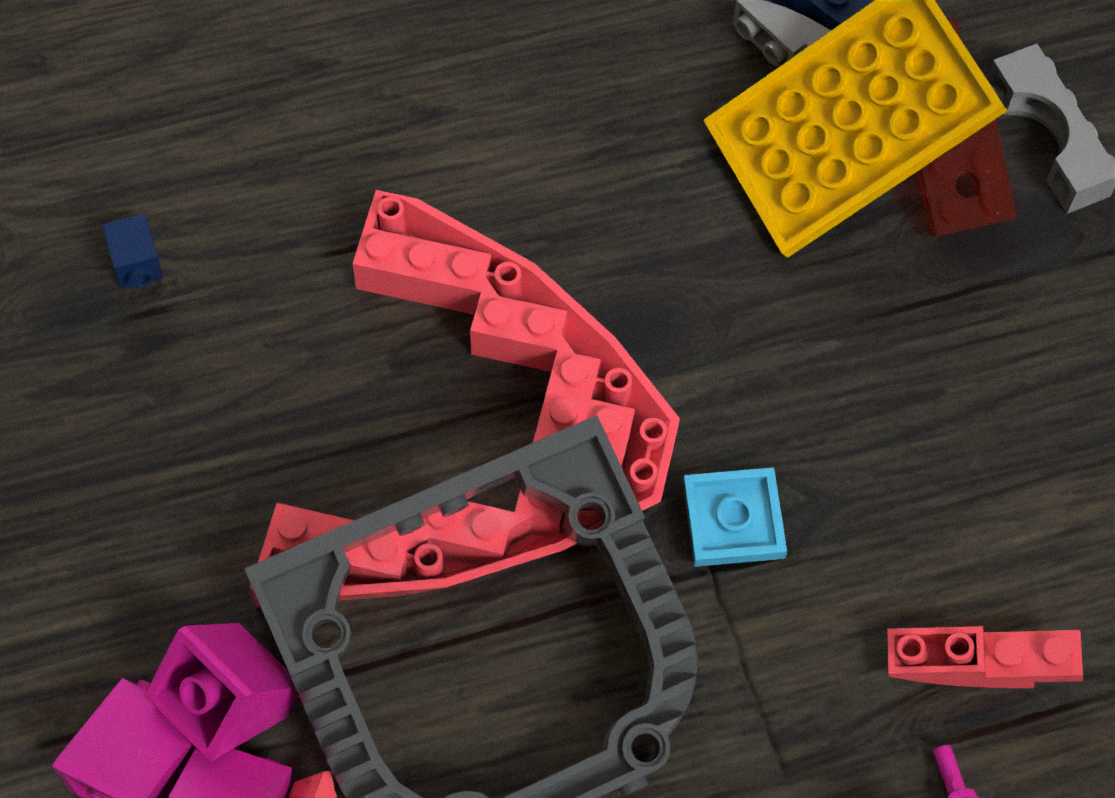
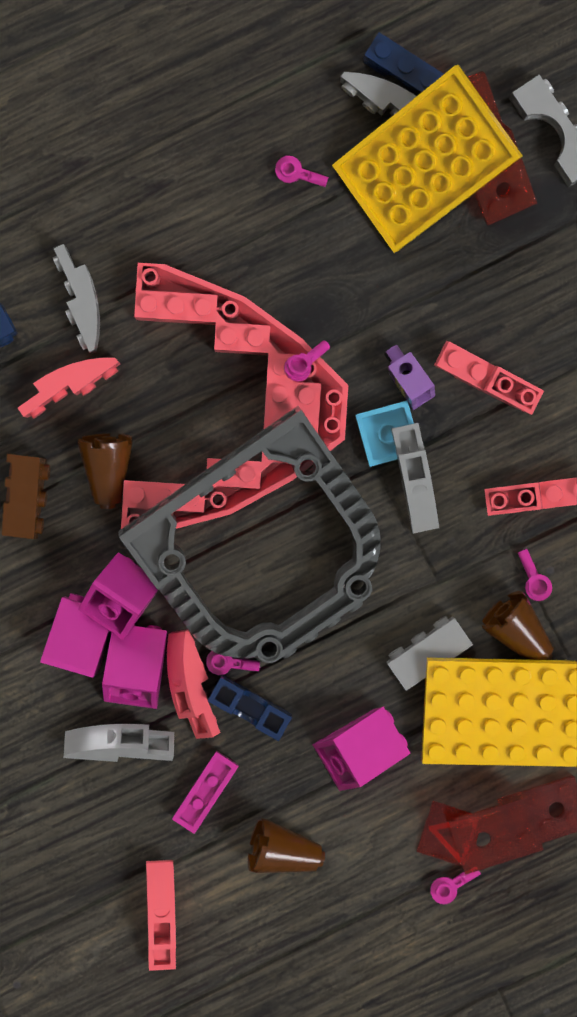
camera: 10 degrees left, 25 degrees up
none -> reddish brown wedge [2,454,50,539]
none -> coral slope [18,358,120,419]
none -> light grey slope [52,244,100,354]
none -> reddish brown cone [78,433,133,509]
none -> dark pink plate [275,156,329,187]
none -> dark pink plate [284,340,330,382]
none -> medium lavender torso [384,345,435,410]
none -> light grey slope [391,423,439,534]
none -> coral slope [434,341,544,415]

